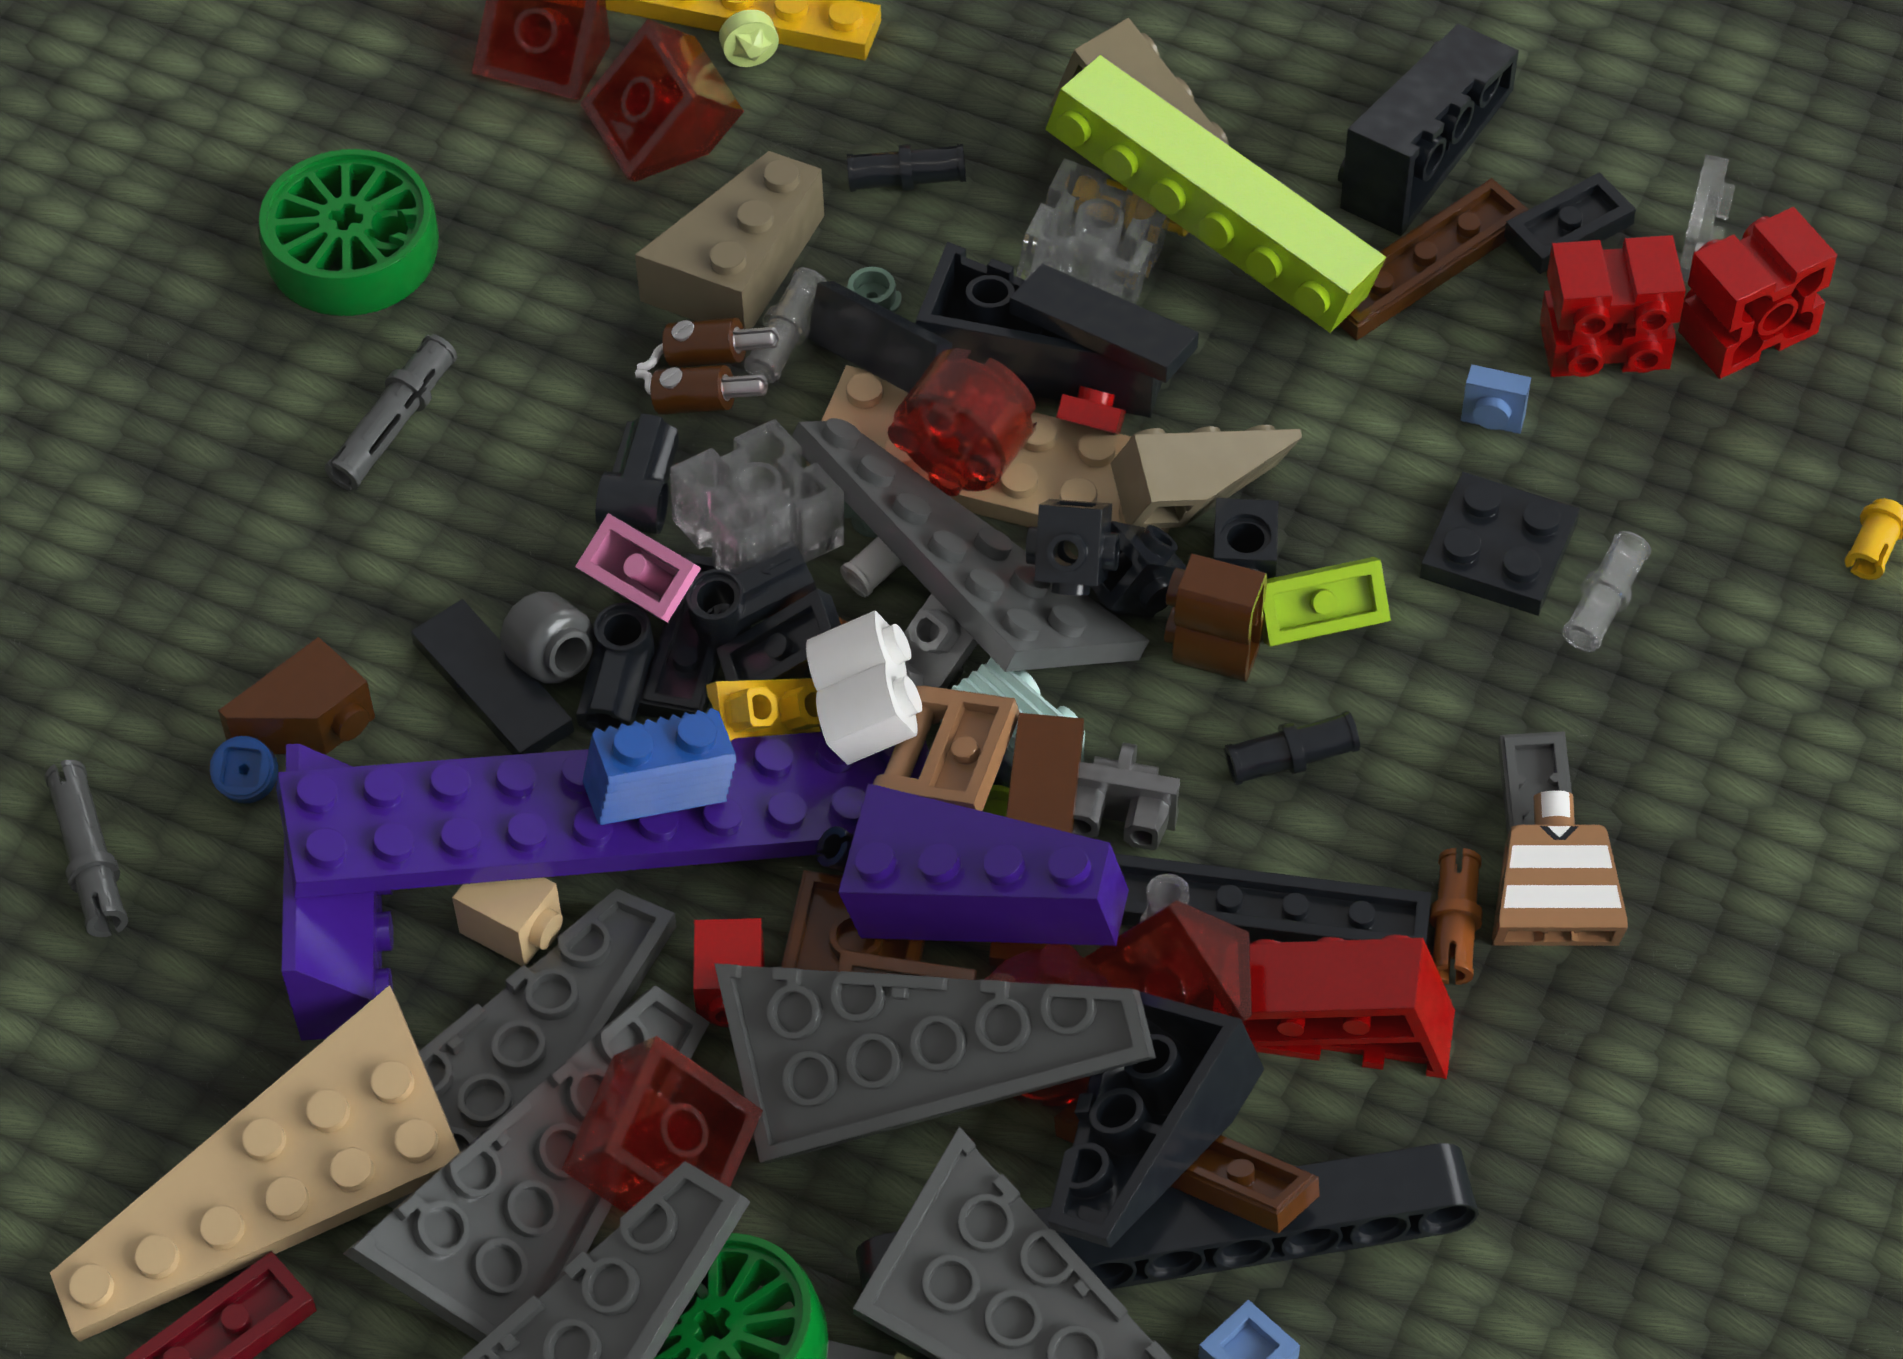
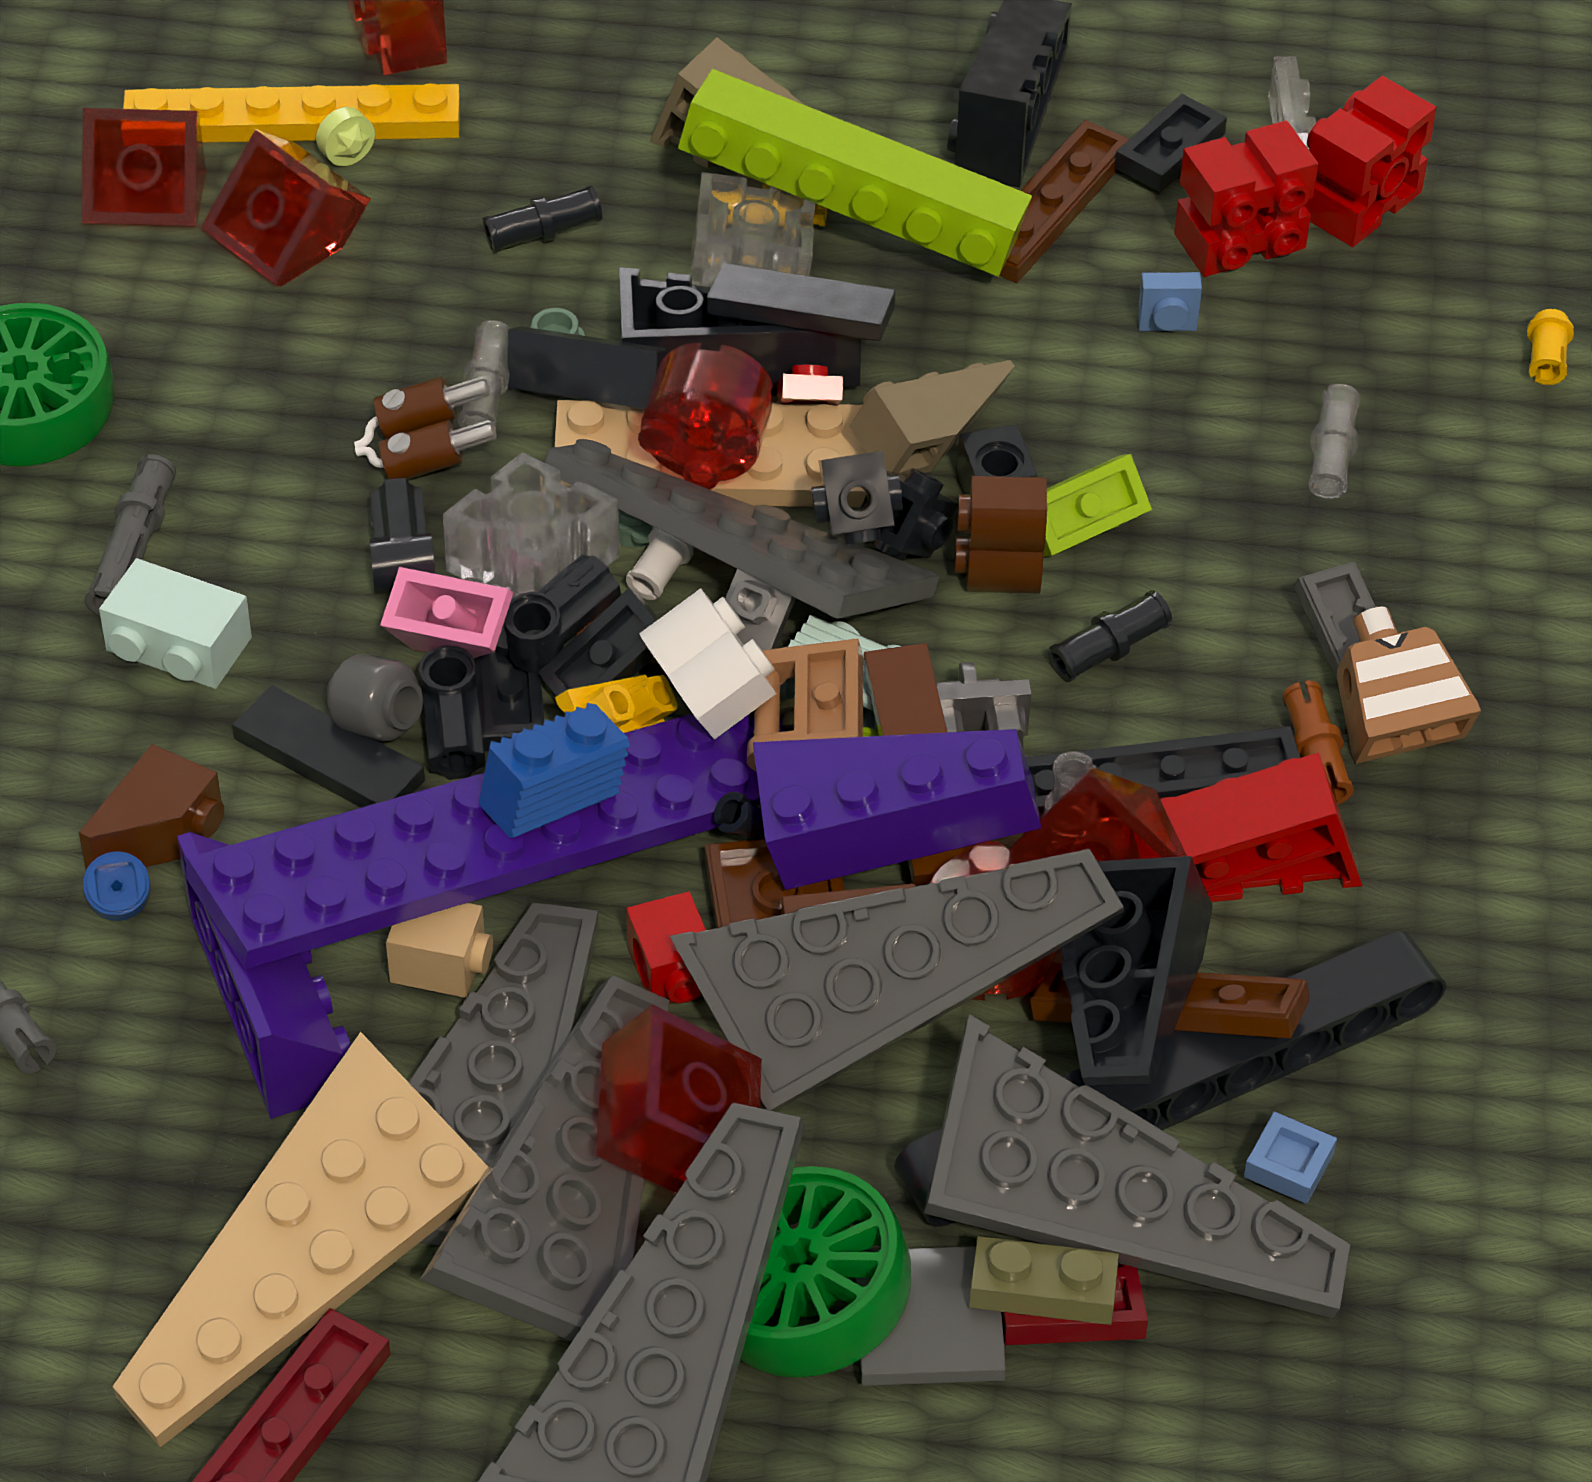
camera: 20 degrees left, 5 degrees down
dark tan wedge [635,151,825,329] -> none
black plate [1420,472,1580,616] -> none
none -> light aqua brick [99,558,252,689]

